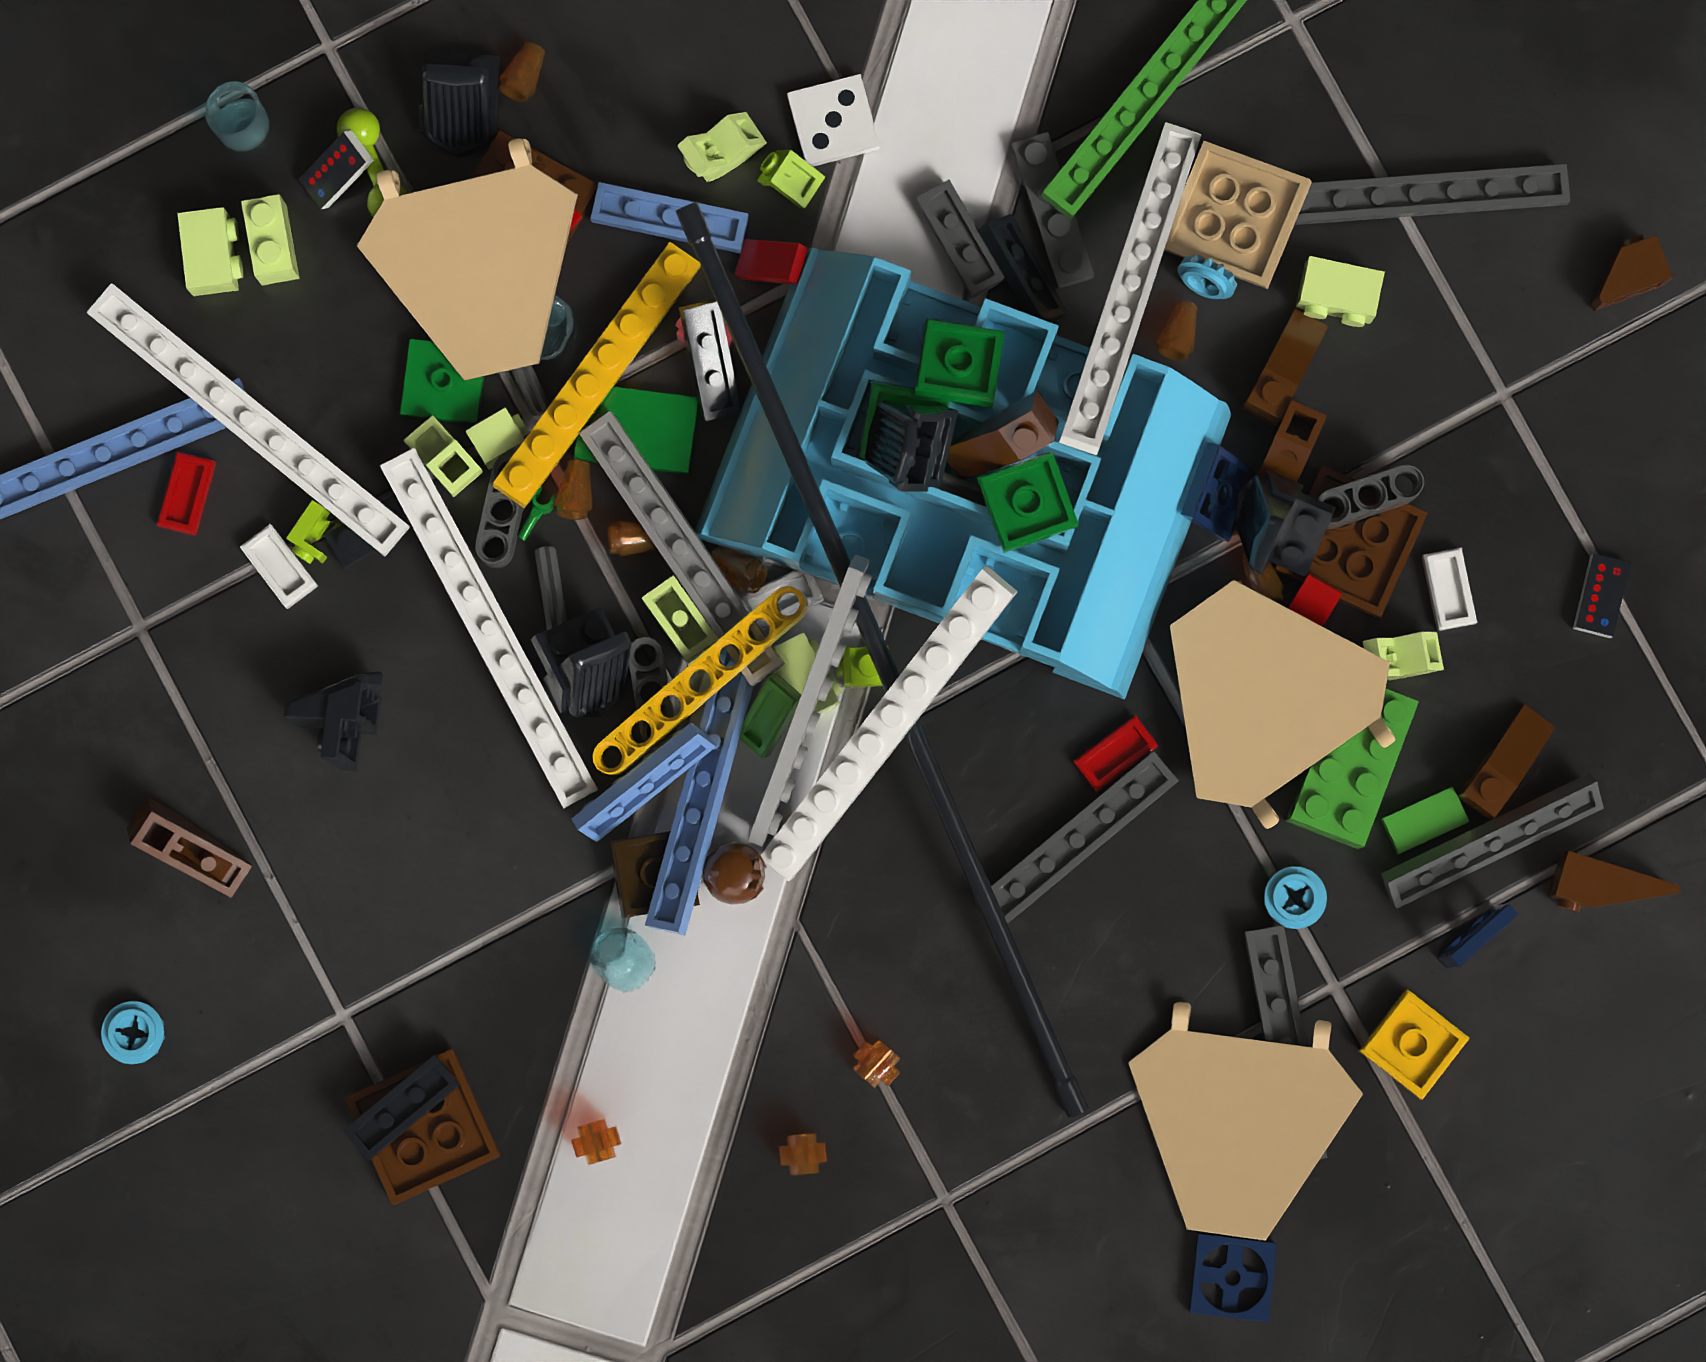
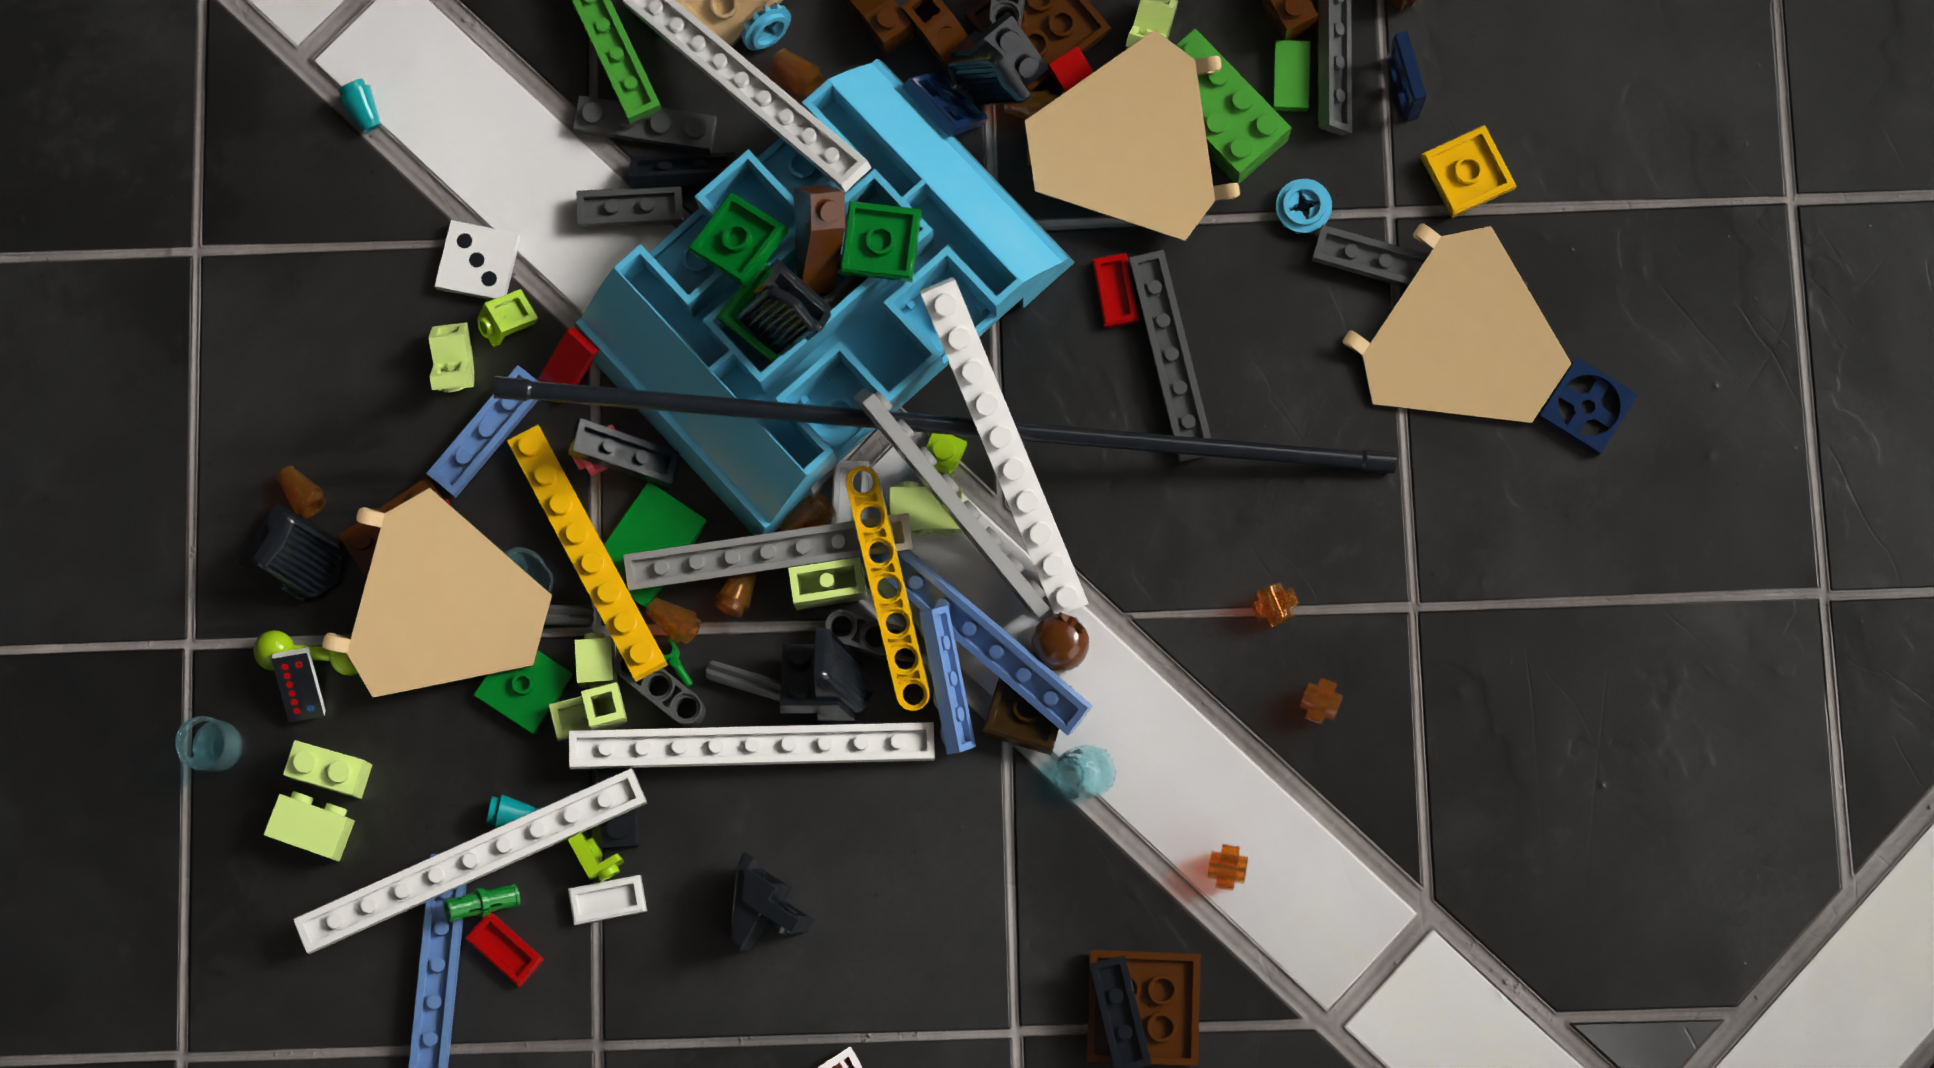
camera: 55 degrees left, 5 degrees down
bright green tile [740,673,801,759] -> none
none -> green pin [443,883,520,922]
none -> teal cone [486,795,539,829]

